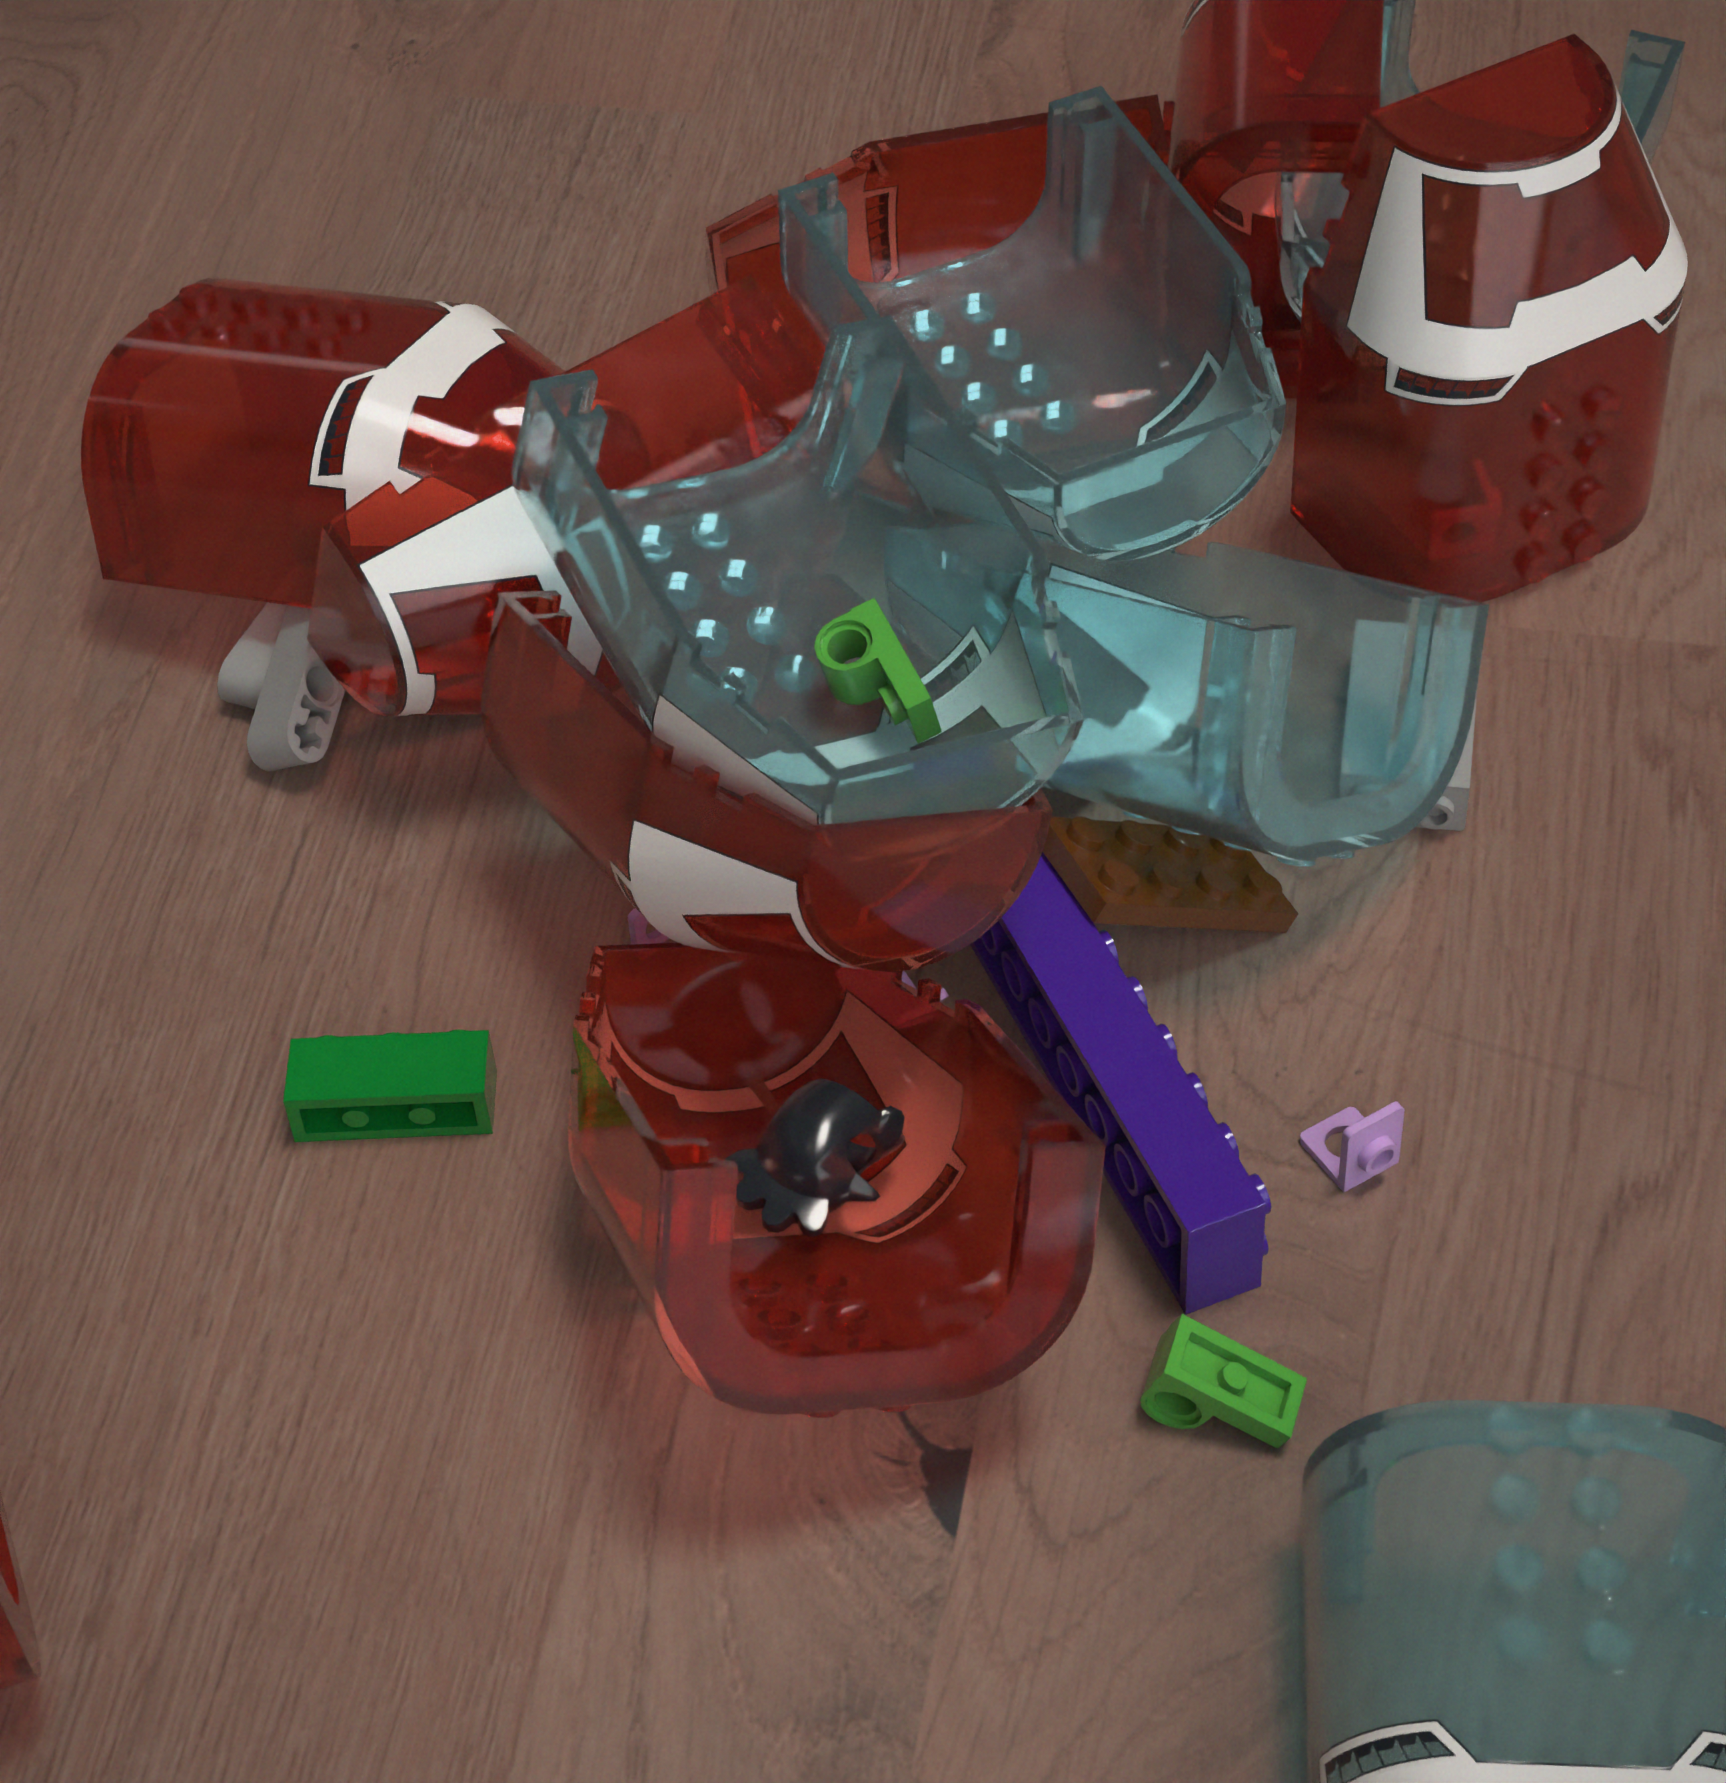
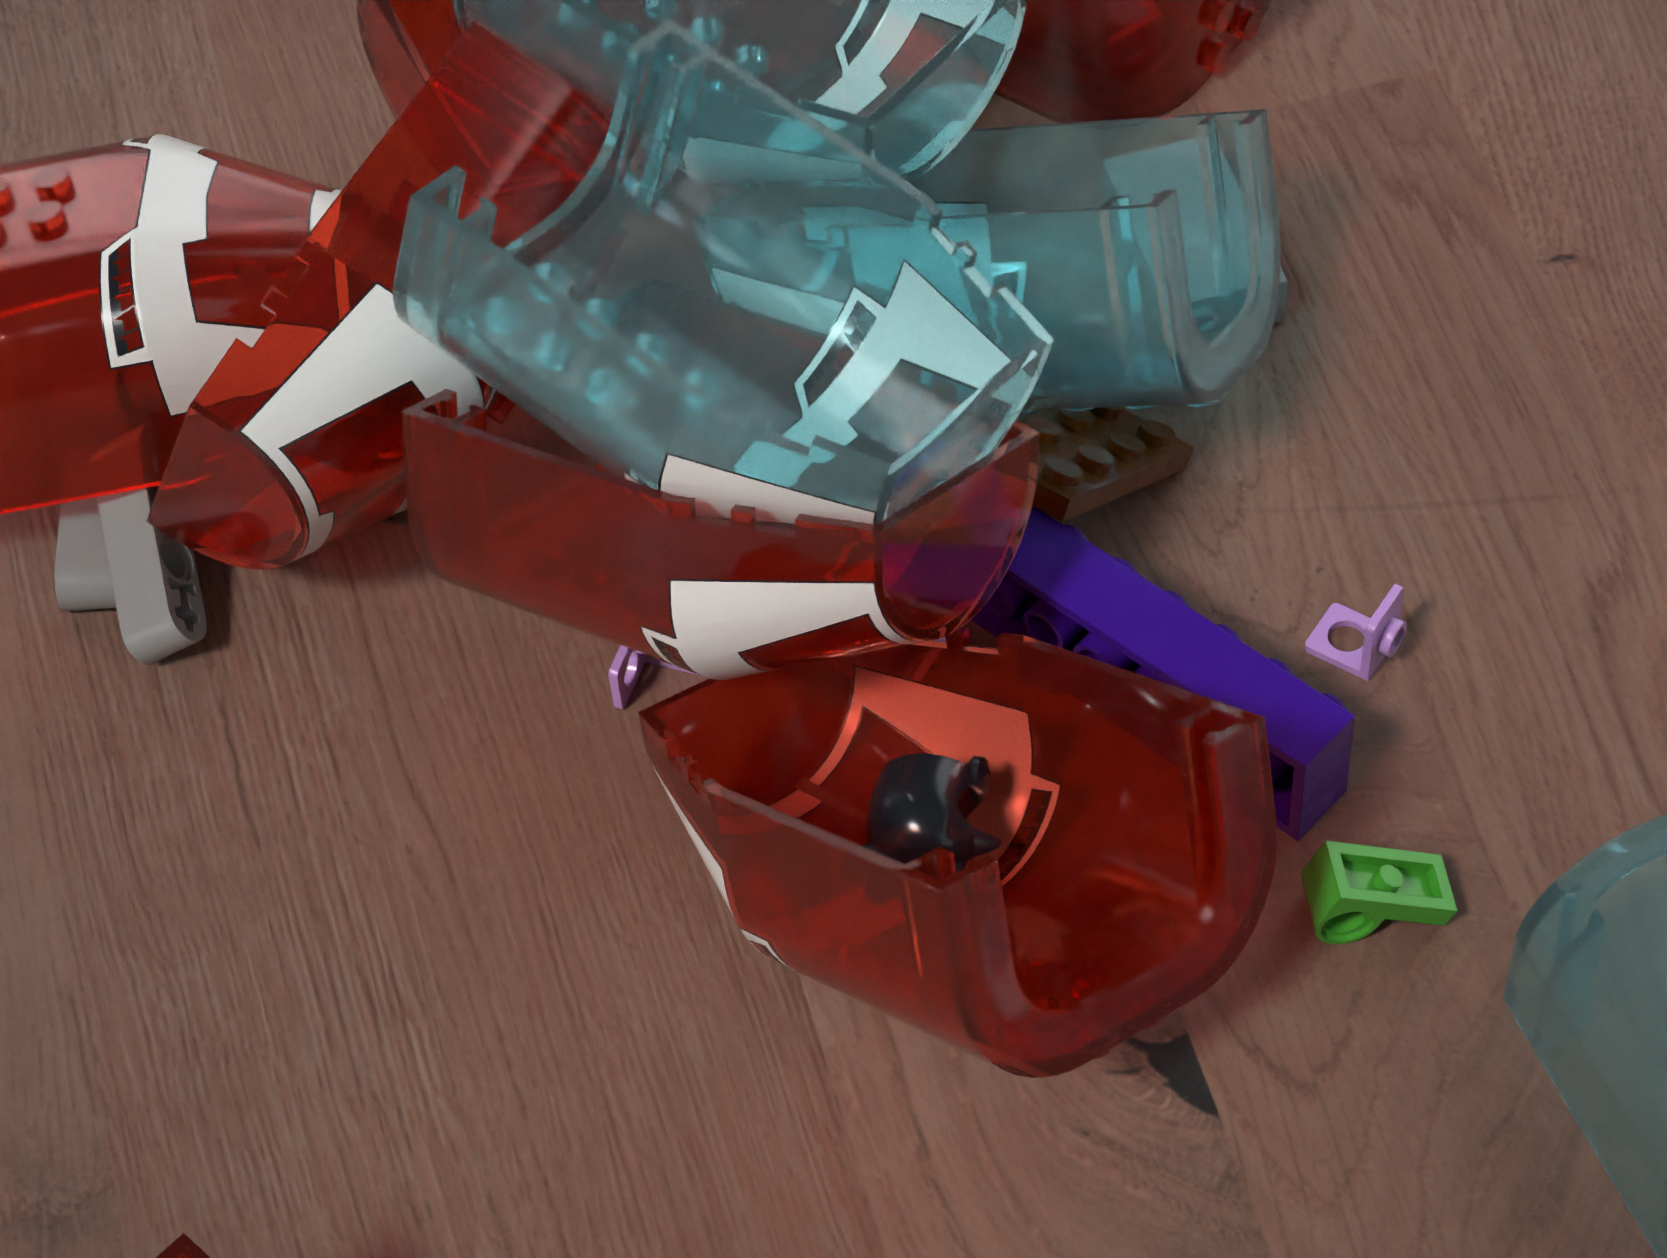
camera: 25 degrees left, 5 degrees up
green brick [283,1029,497,1142] -> none
bright green plate [814,597,942,744] -> none

